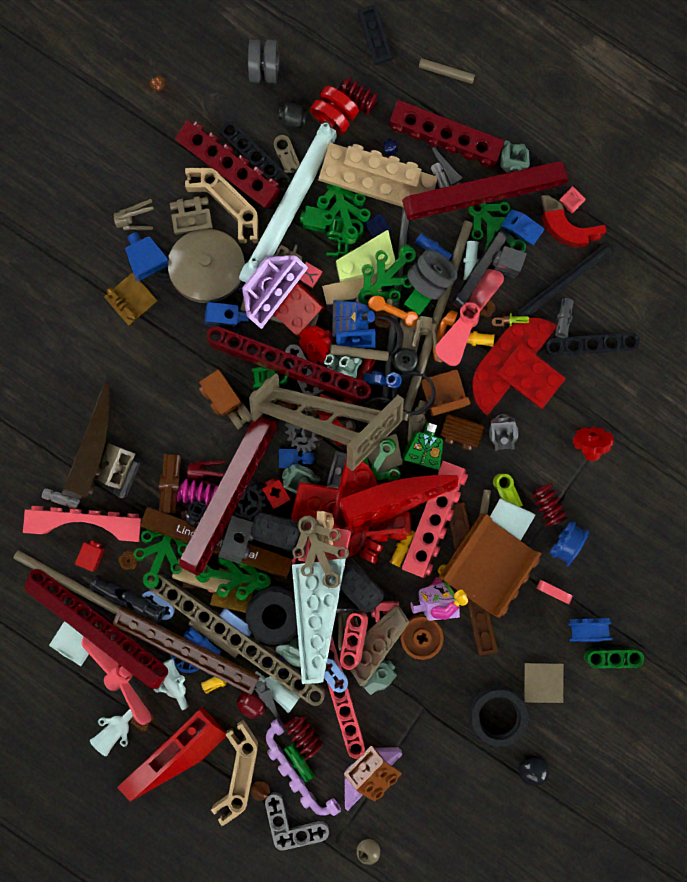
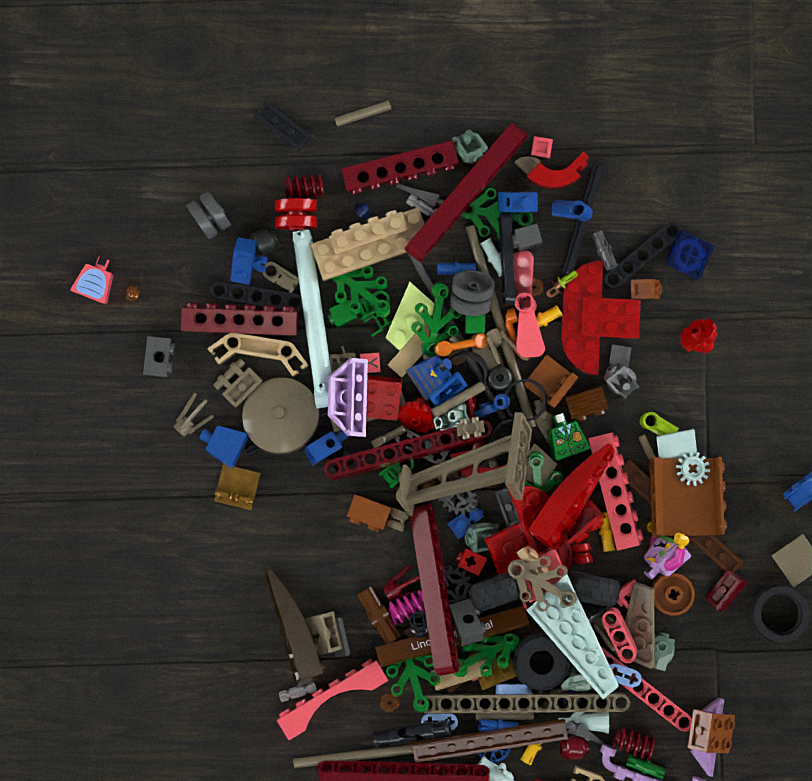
camera: 30 degrees left, 0 degrees up
red brick [75,540,105,572] -> none
clear blue plate [365,214,391,238] -> none
dark red piece [532,483,568,526] -> none
coral beam [536,580,573,604] -> none
blue wheel [549,521,589,567] -> none
none -> torso [71,257,113,305]
none -> dark grey brick [143,336,175,378]
none -> blue brick [230,237,267,285]
none -> dark tan bar [371,426,406,448]
none -> dark tan piece [456,417,485,439]
none -> blue piece [551,199,593,222]
none -> flat silver tile [609,345,631,367]
none -> dark orange bracket [631,279,662,299]
none -> clear blue tile [665,230,715,280]
none -> light aqua gear [676,451,710,486]
none -> dark red slope [705,569,747,612]

